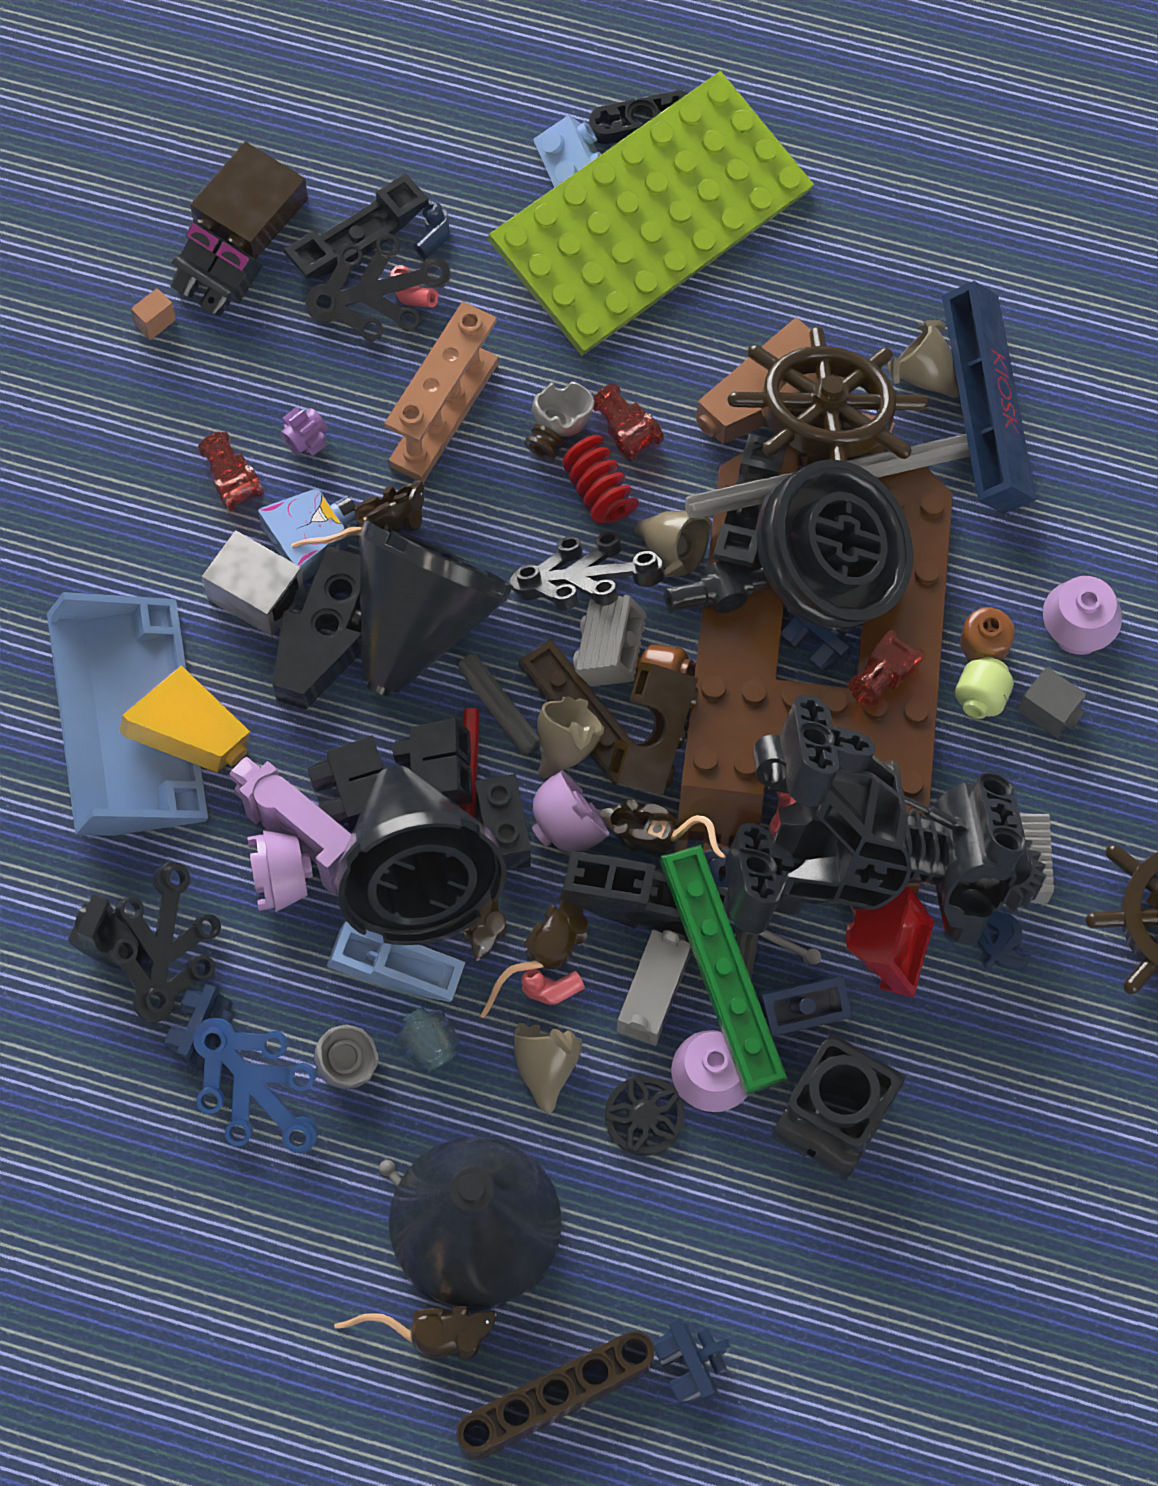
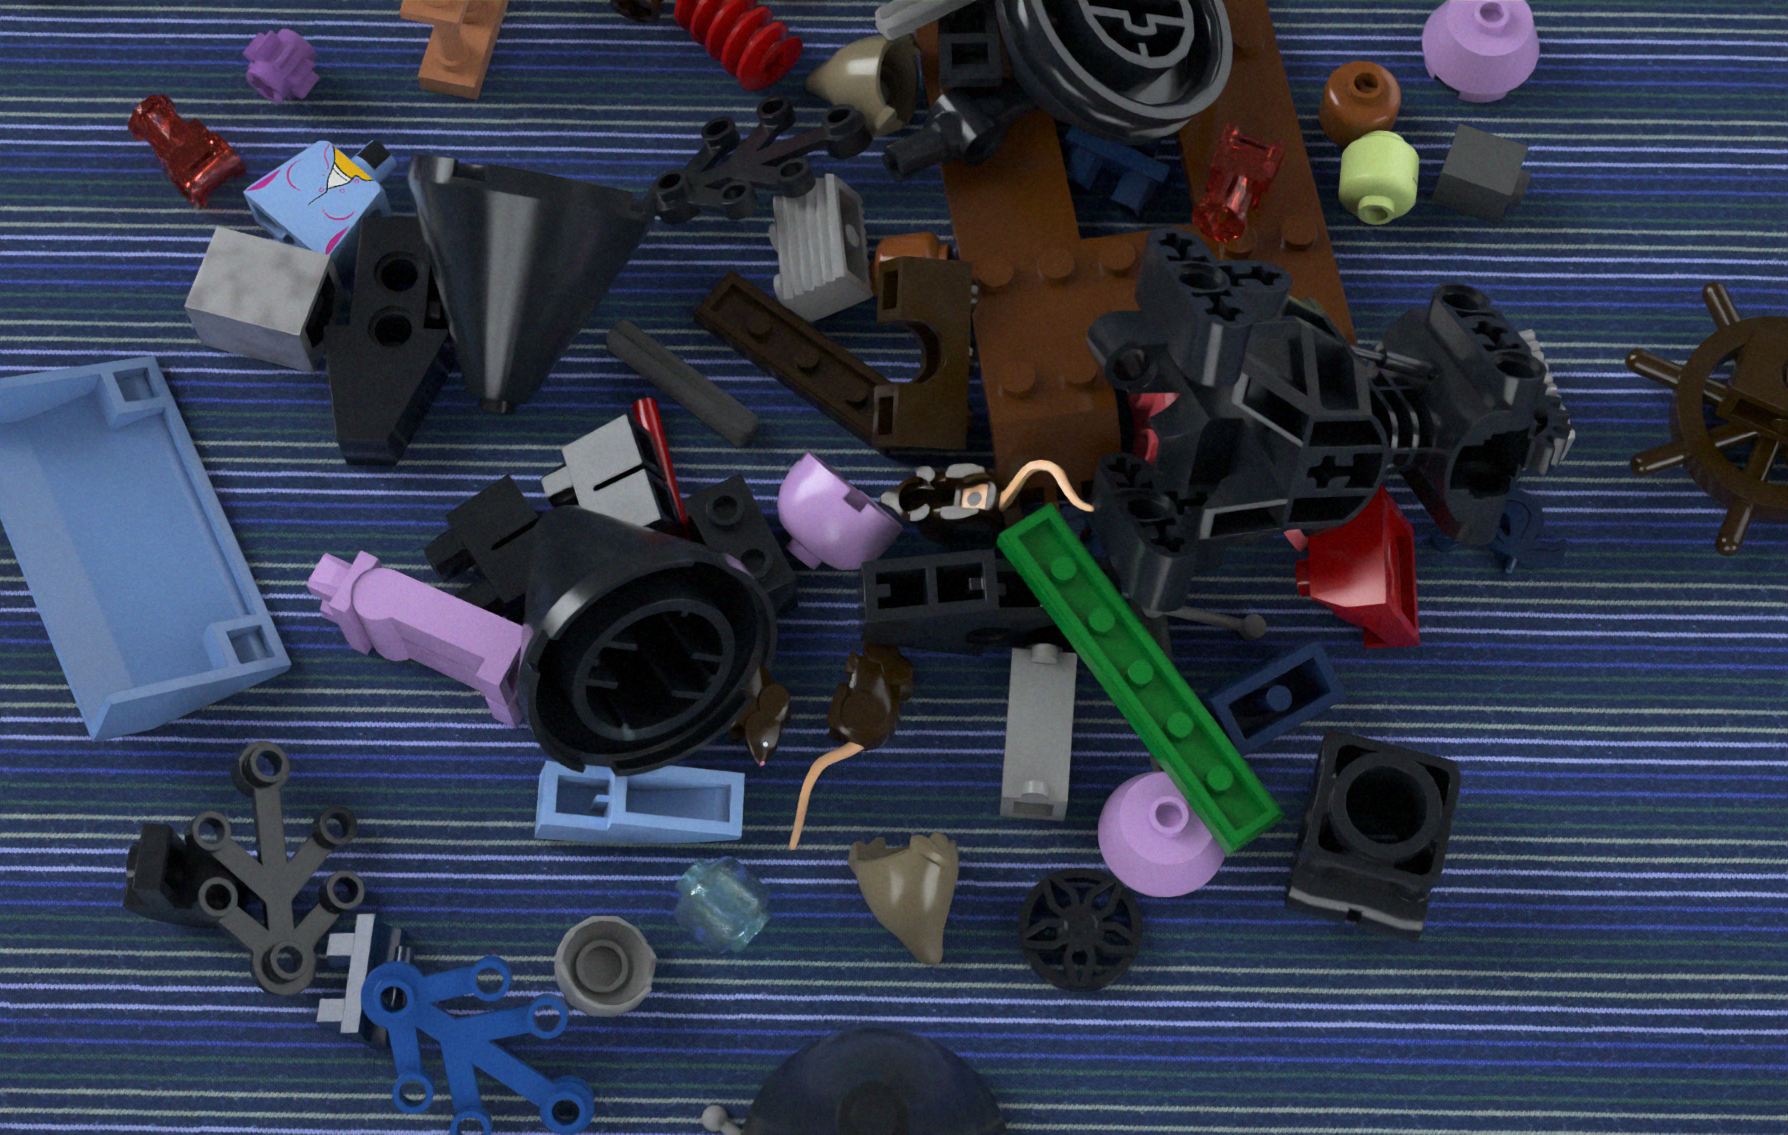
camera: 15 degrees left, 0 degrees up
yellow slope [120,666,250,773] -> none
lavender cone [247,830,313,912] -> none
dark brown animal [291,480,424,548] -> none
coral arm [521,969,585,1005] -> none
dark tan hat [537,696,604,778] -> none

